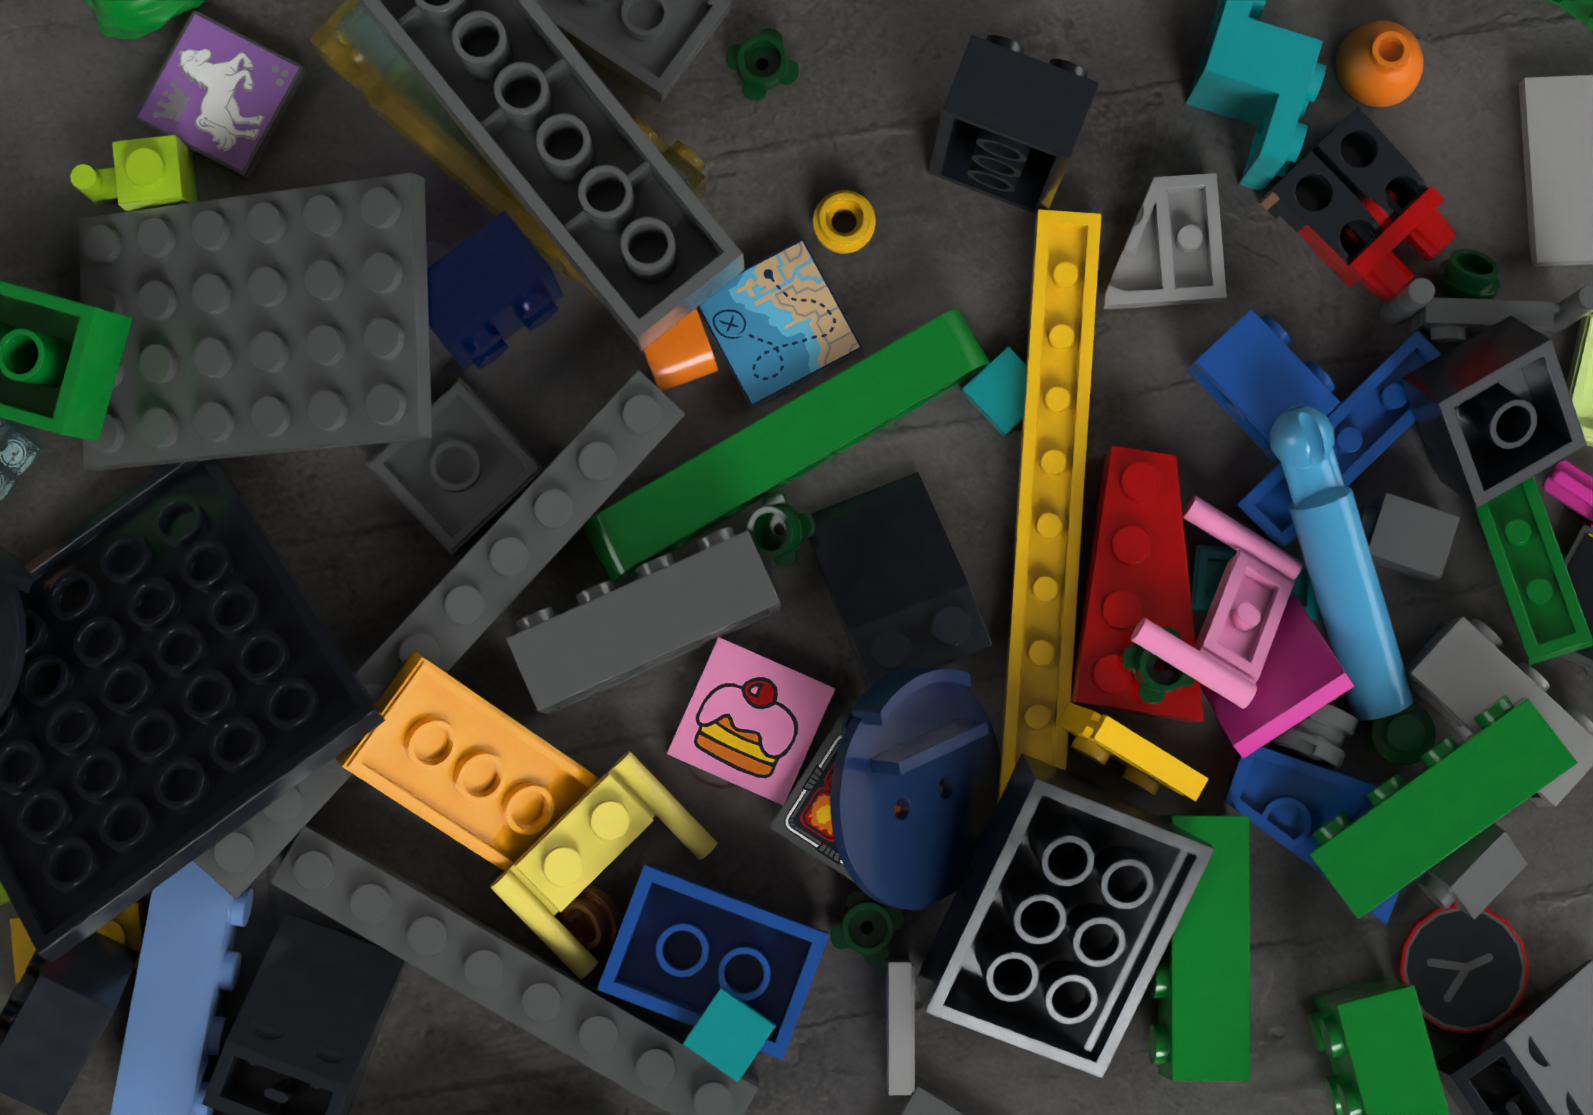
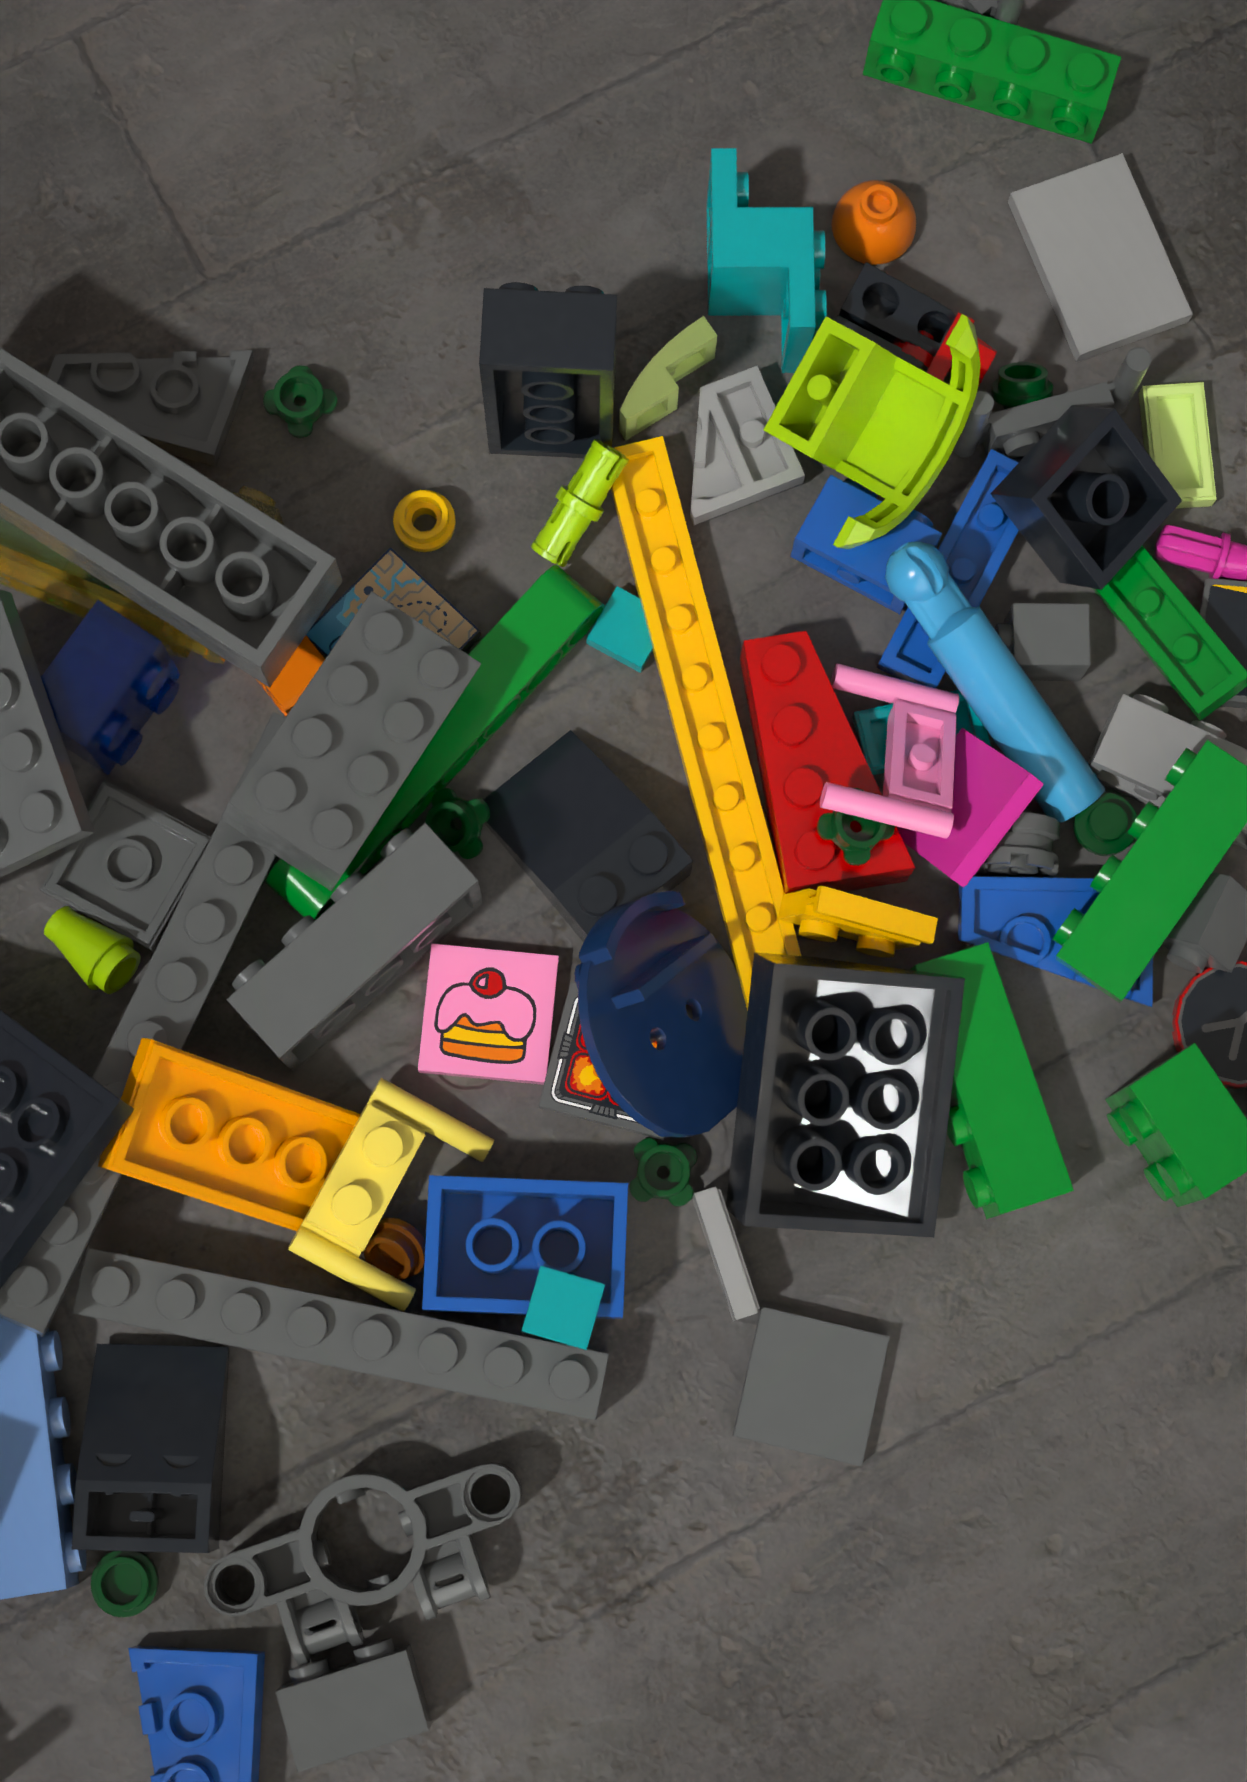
camera: 20 degrees left, 5 degrees down
none -> lime cone [44,906,141,994]
none -> dark grey brick [221,591,481,892]
none -> lime pin [531,439,629,567]
none -> yellowish green slope [619,316,717,440]
none -> lime piece [763,314,981,549]

